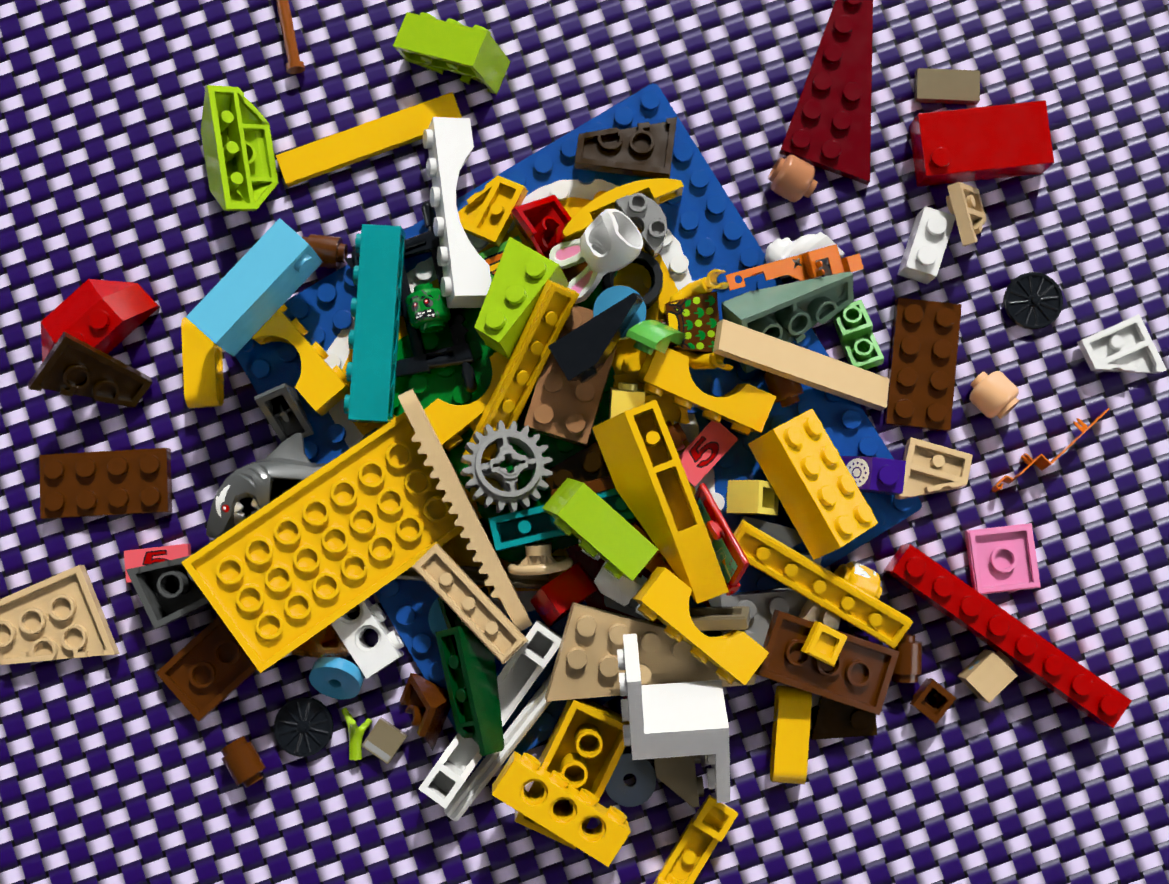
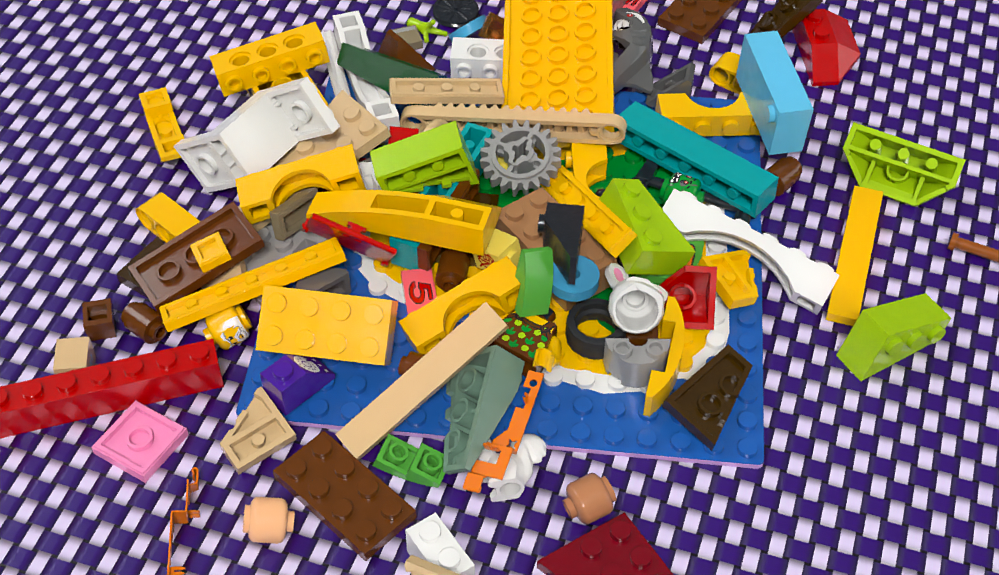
camera: 120 degrees right, 35 degrees down
light yellow brick [726,480,779,515] -> none

